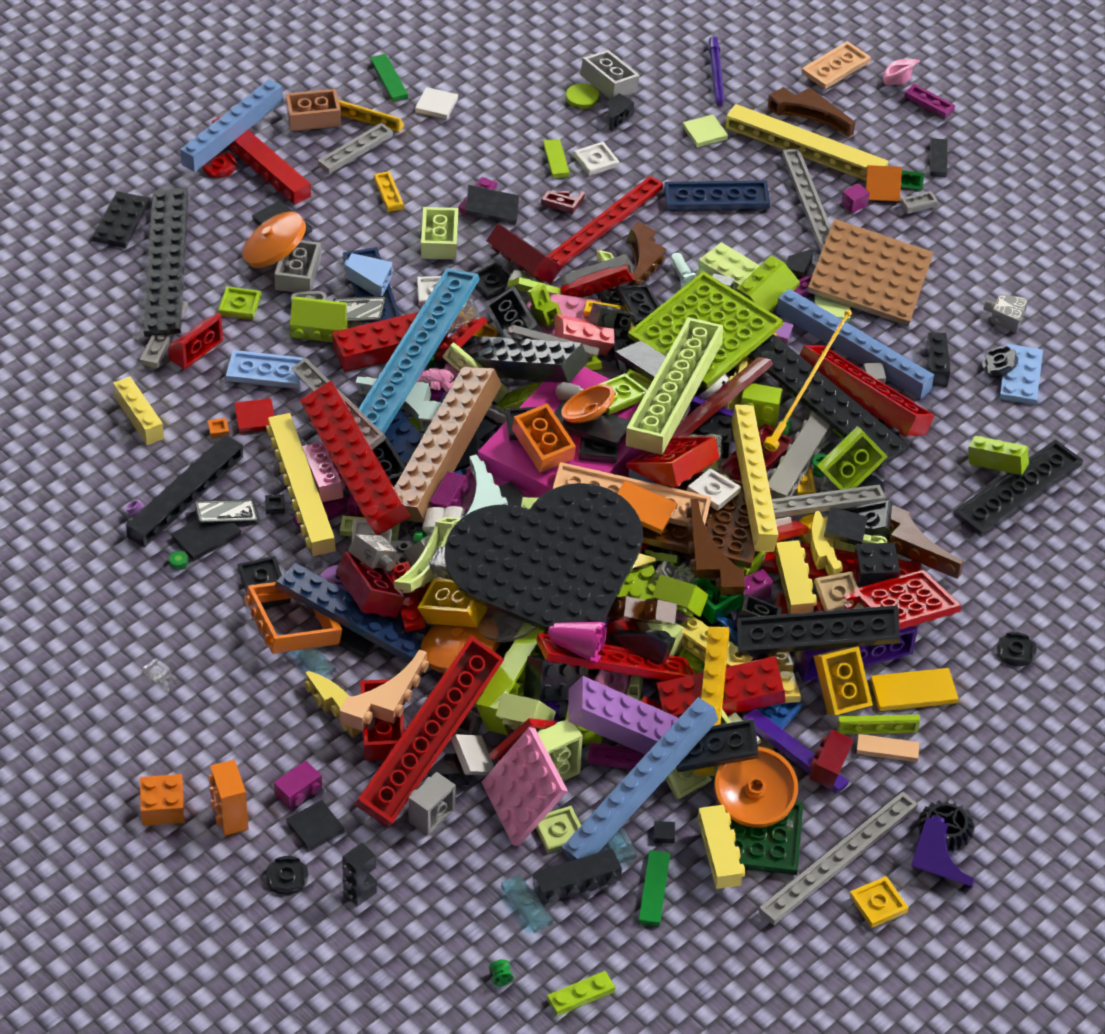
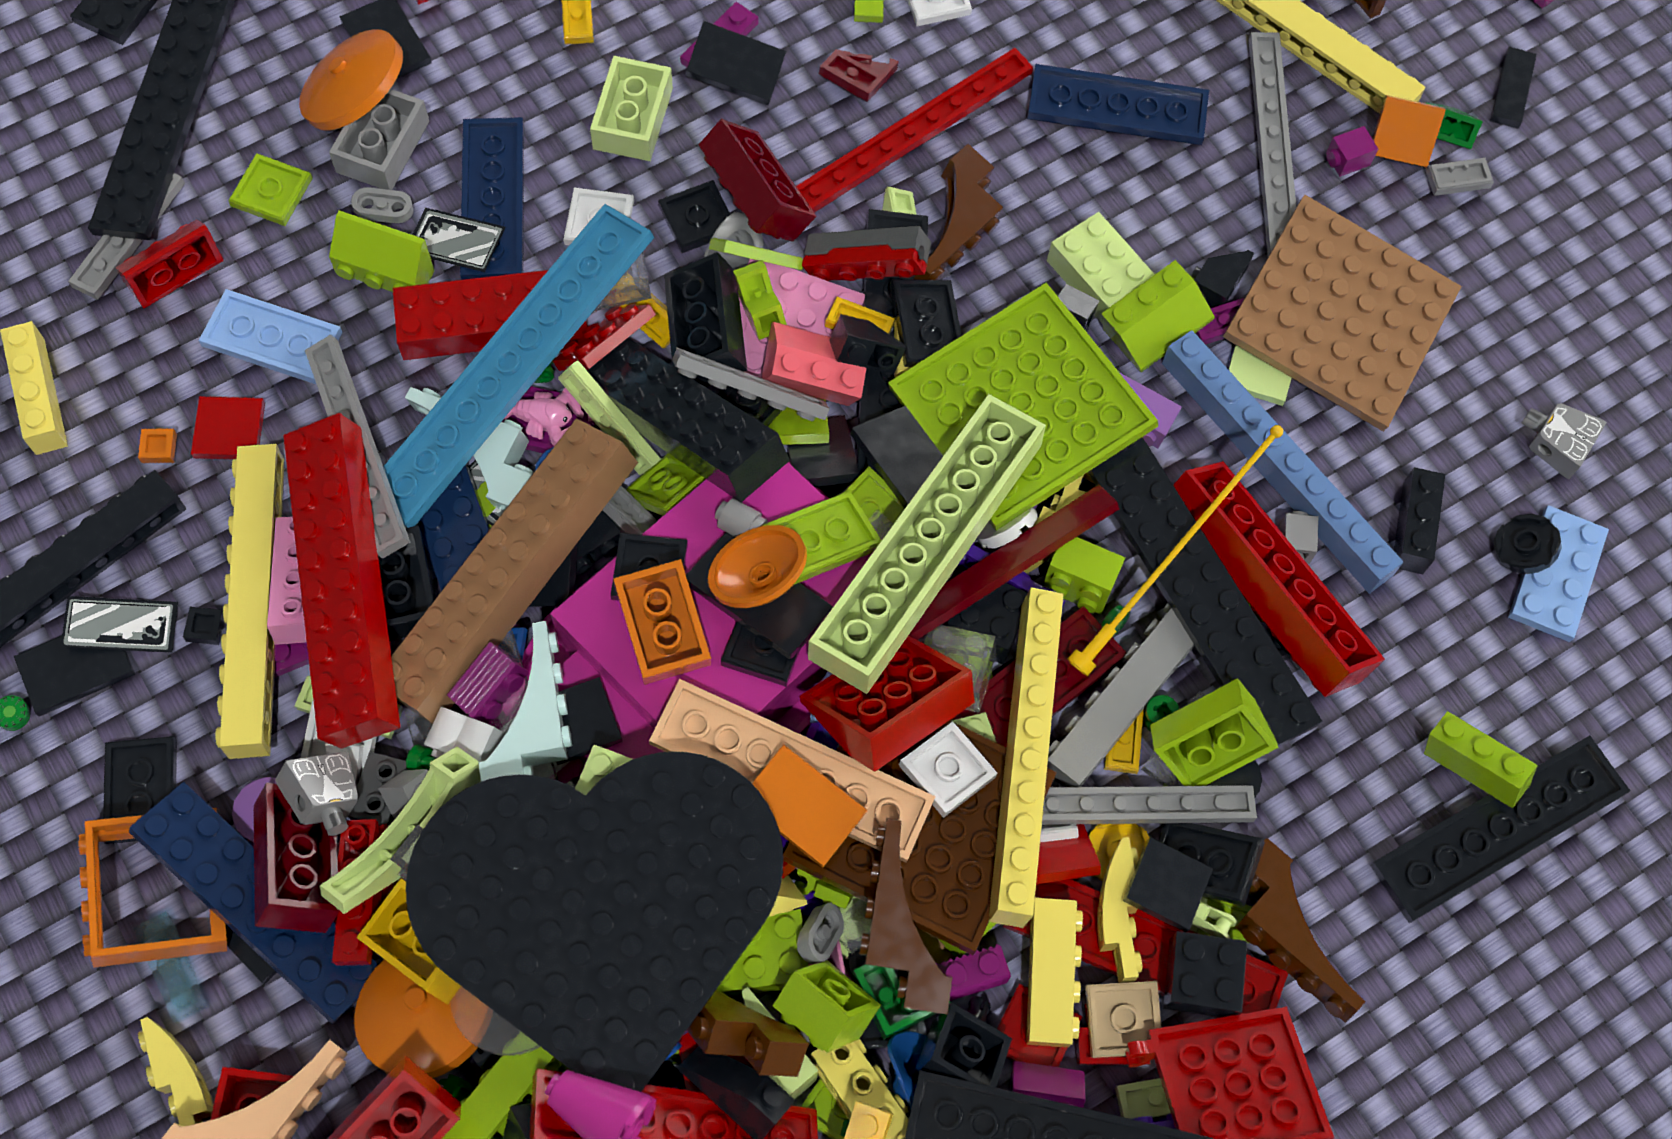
camera: 10 degrees right, 20 degrees up
light blue slope [344,253,393,296] -> none
light aqua piece [671,253,696,289] -> none

